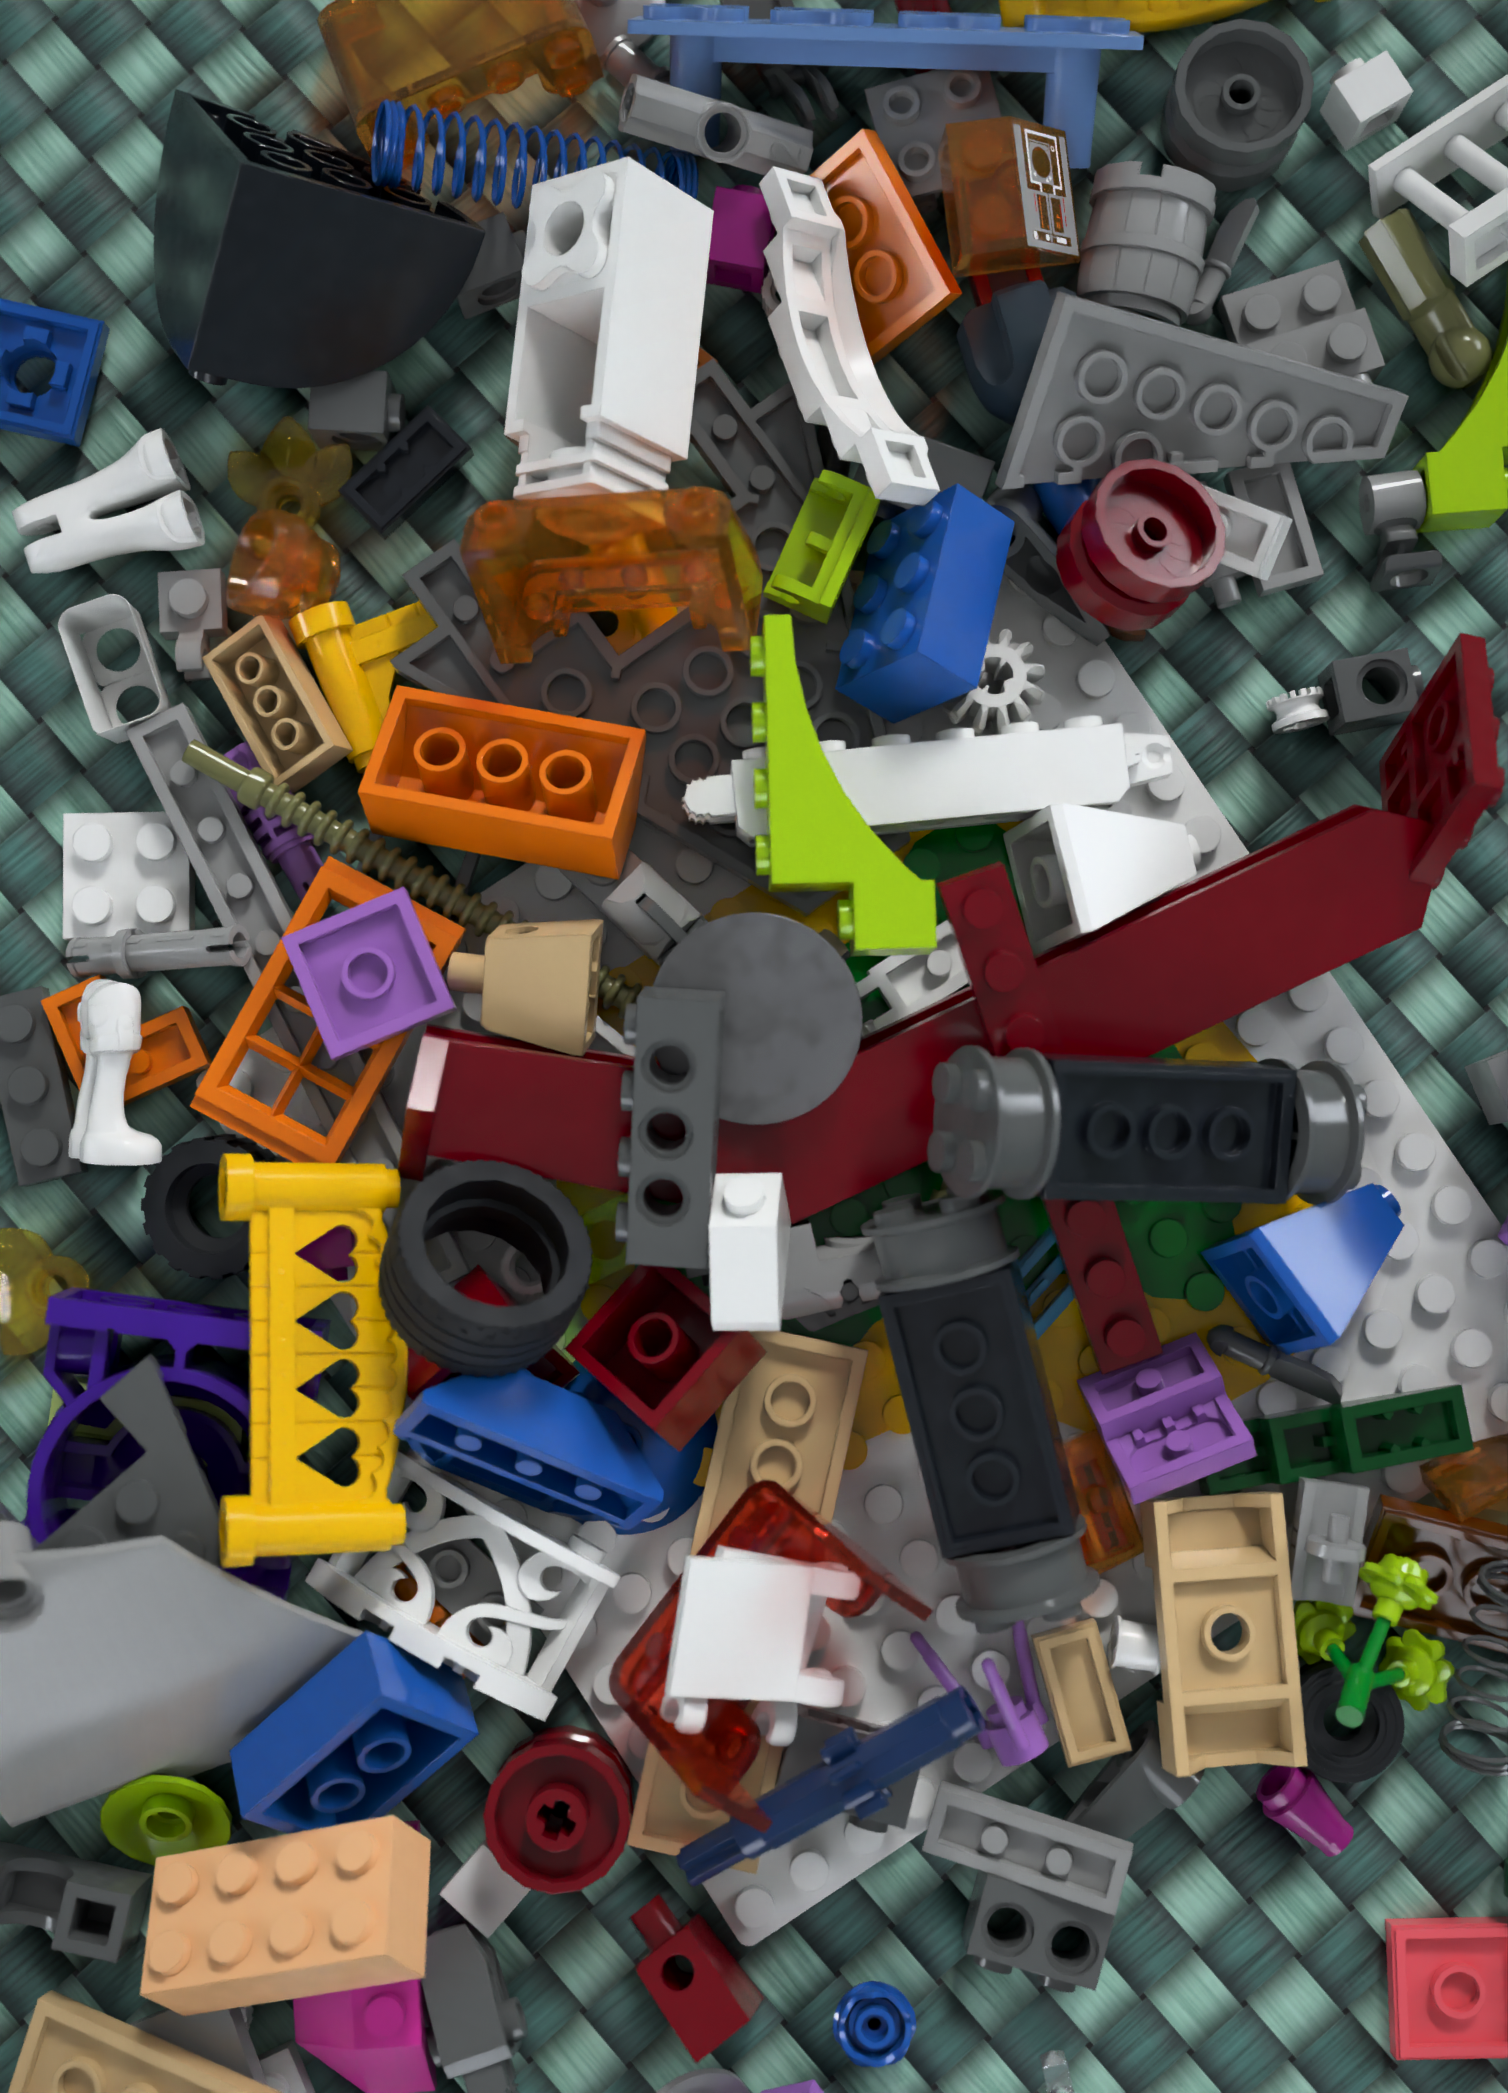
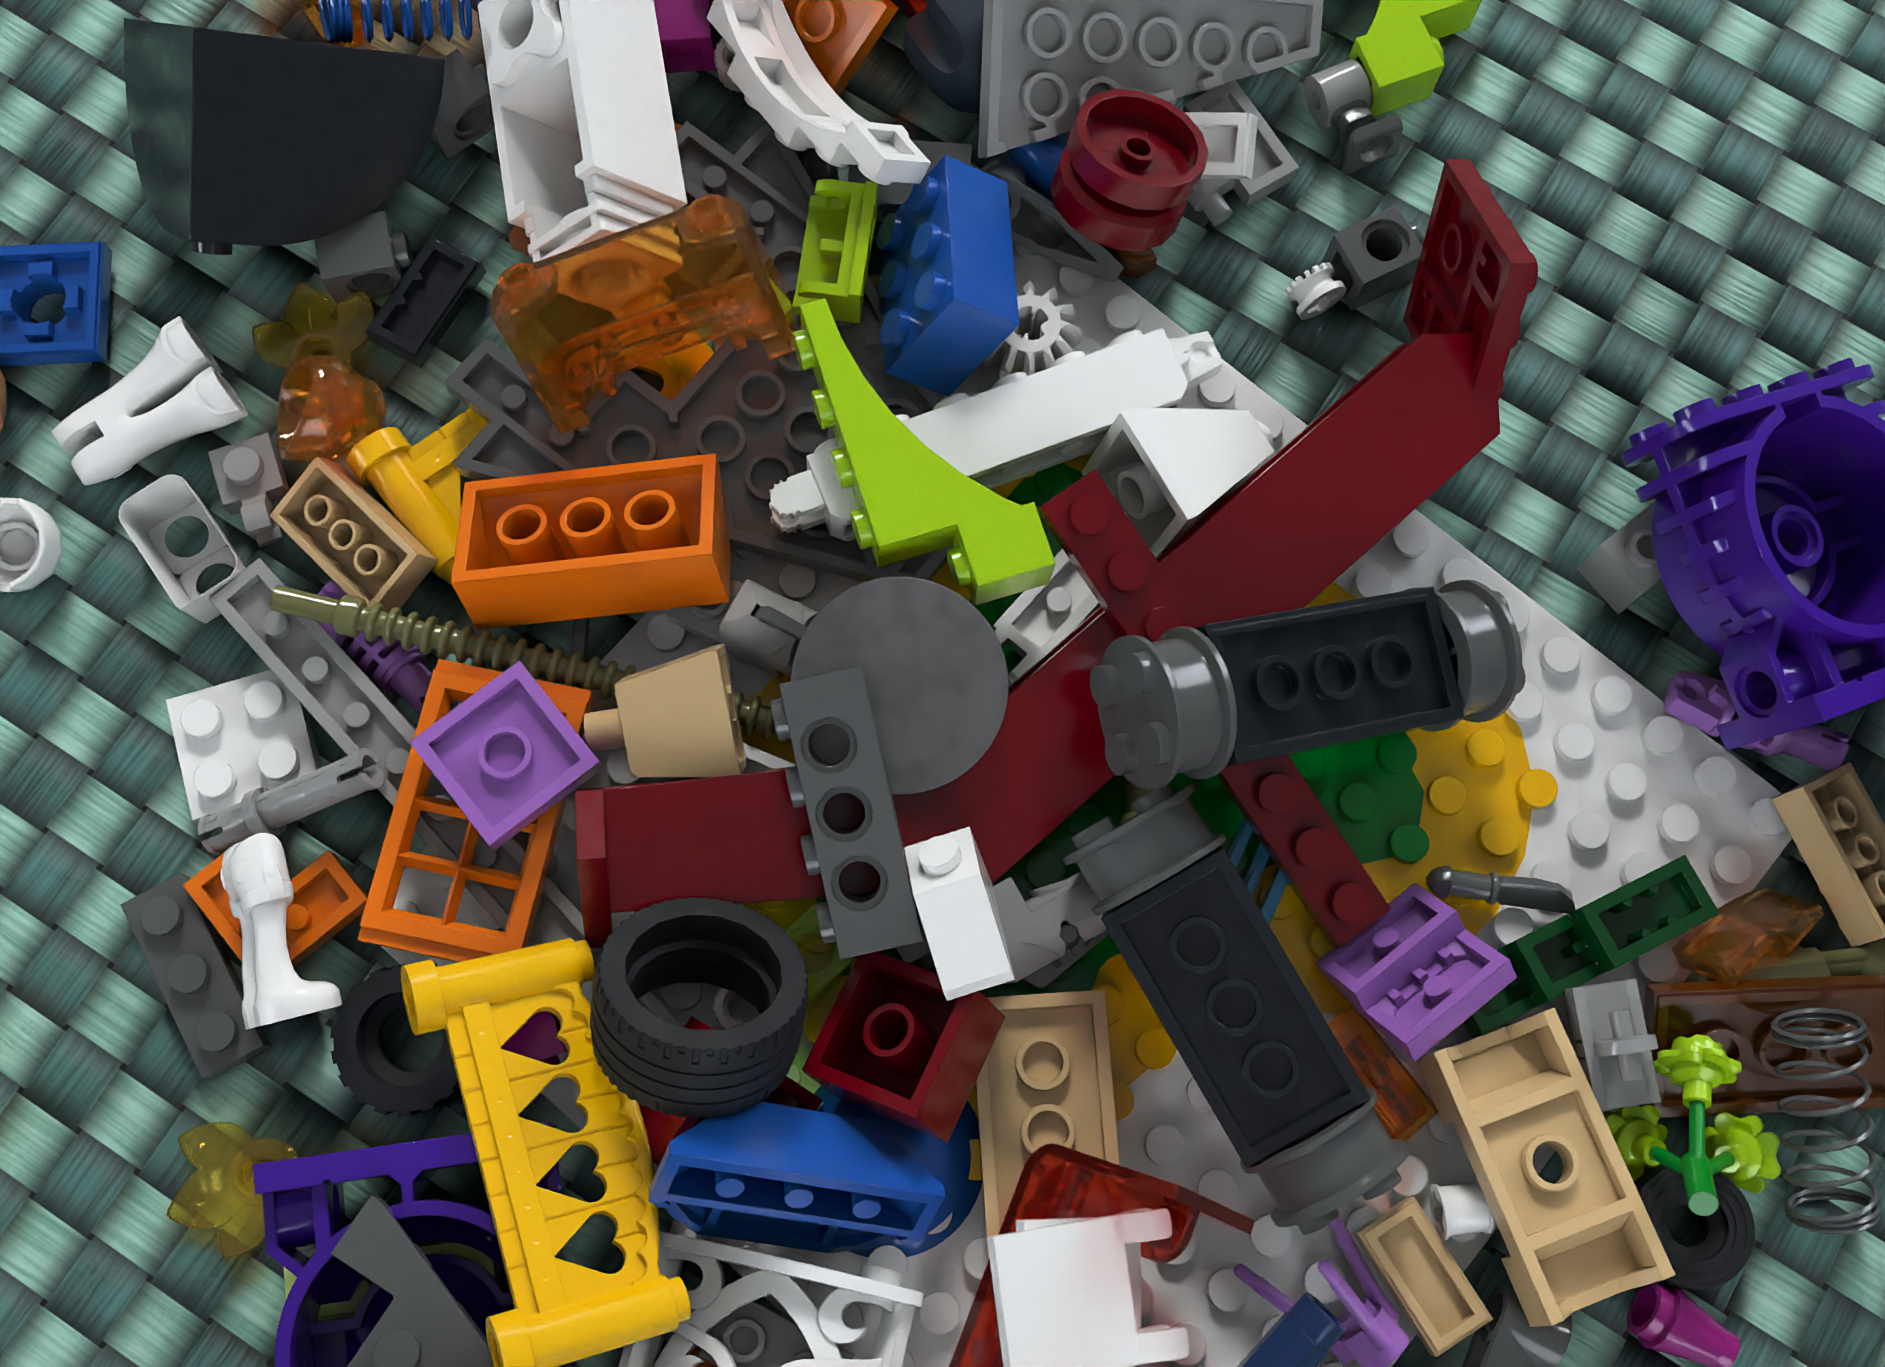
camera: 20 degrees left, 10 degrees down
blue slope [1200,1183,1404,1355] -> none

